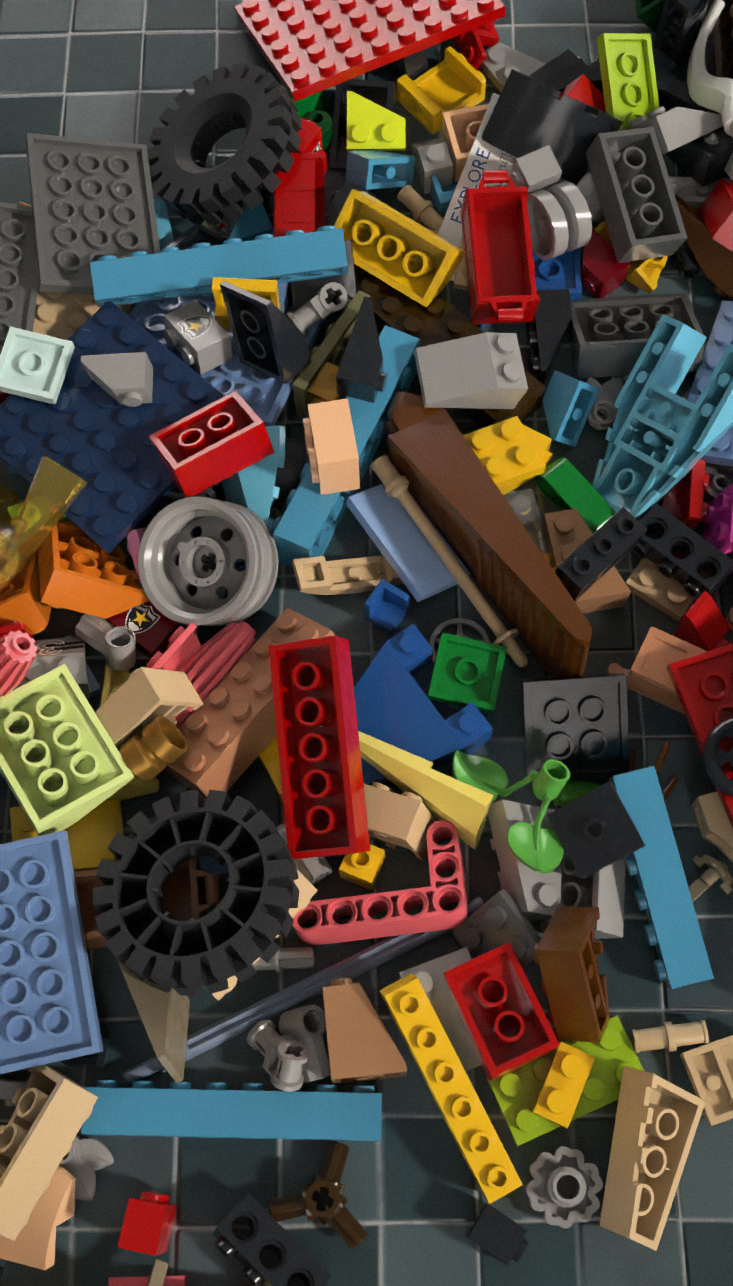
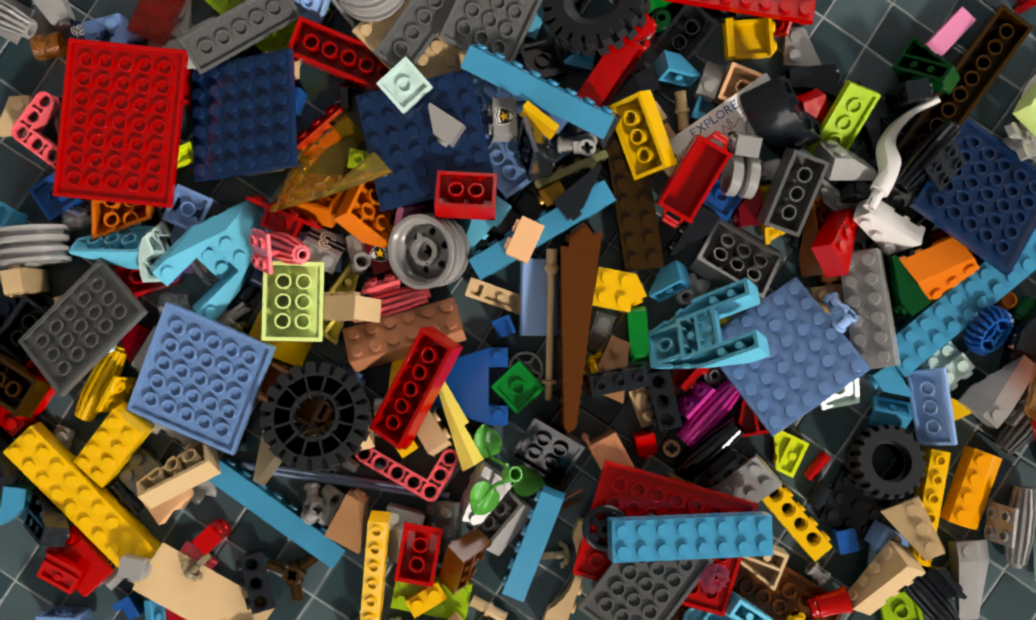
camera: 30 degrees right, 20 degrees up
pearl gold wheel [120,715,188,781] -> none
neon yellow wing [347,91,406,151] -> none
light grey slope [414,332,528,409] -> none
black plate [547,781,646,879] -> none

